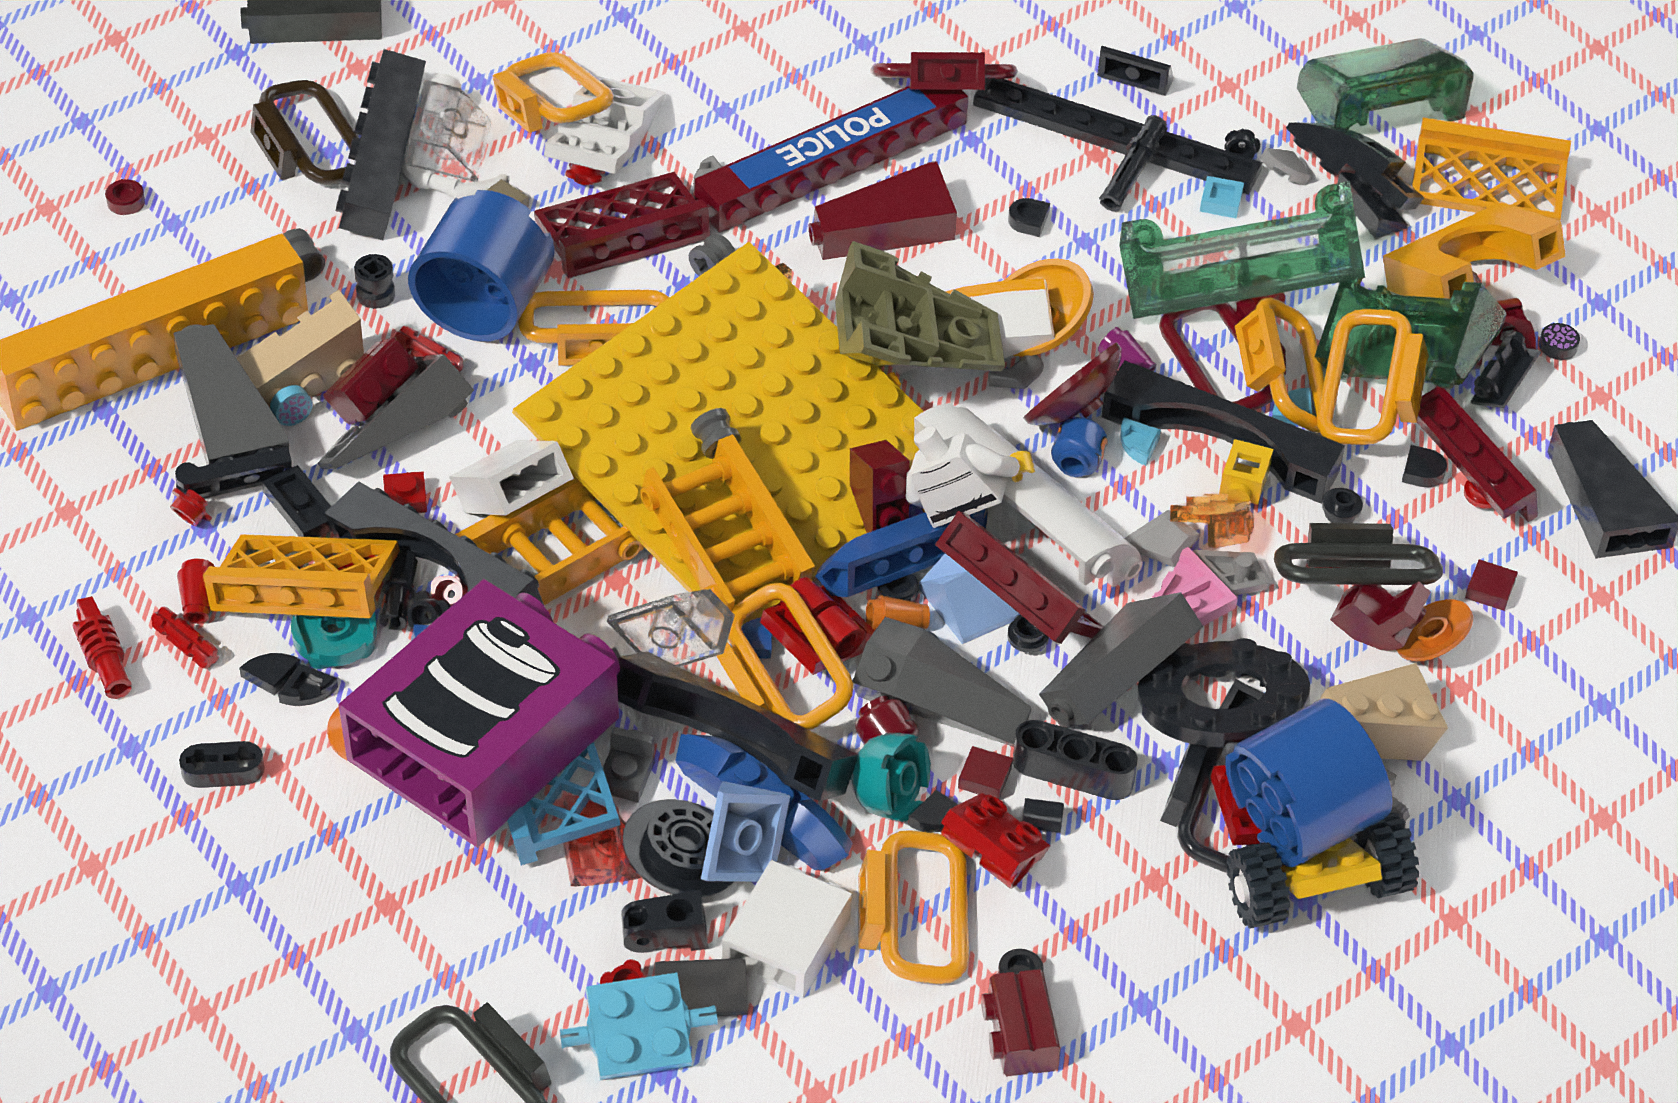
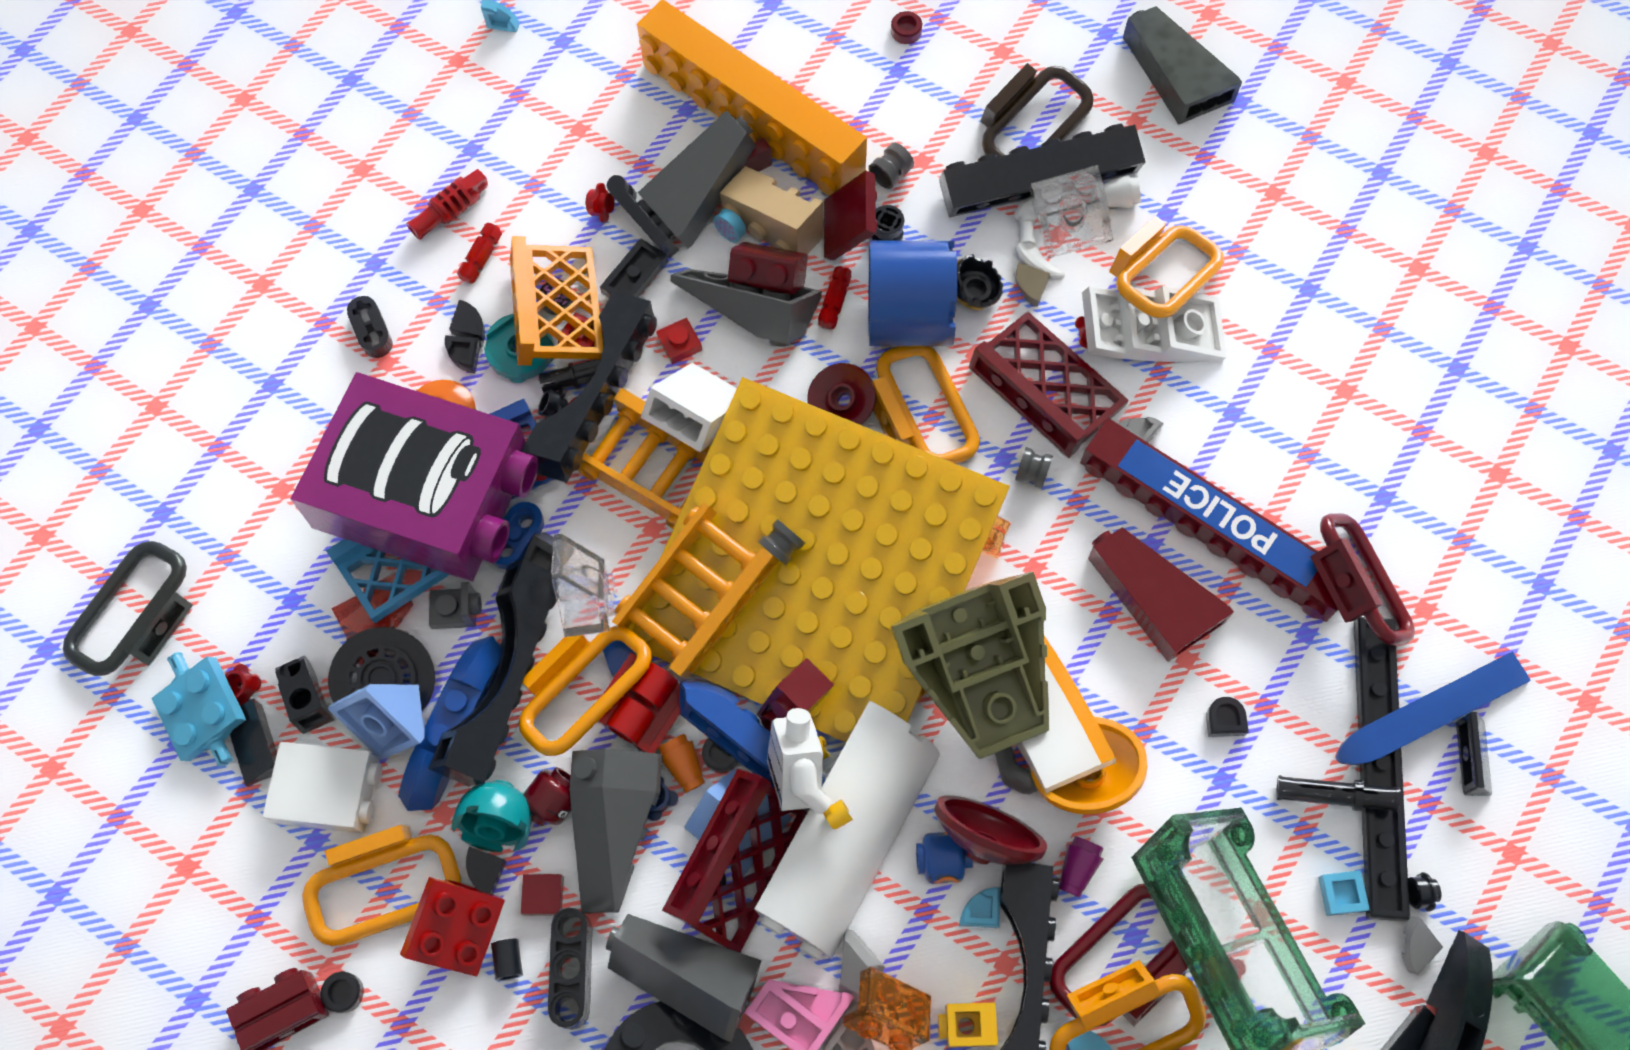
camera: 75 degrees right, 20 degrees up
red cone [176,558,215,624] -> none
none -> dark red dish [807,363,876,425]
none -> dark red tile [824,170,878,261]
none -> blue piece [1335,651,1531,765]

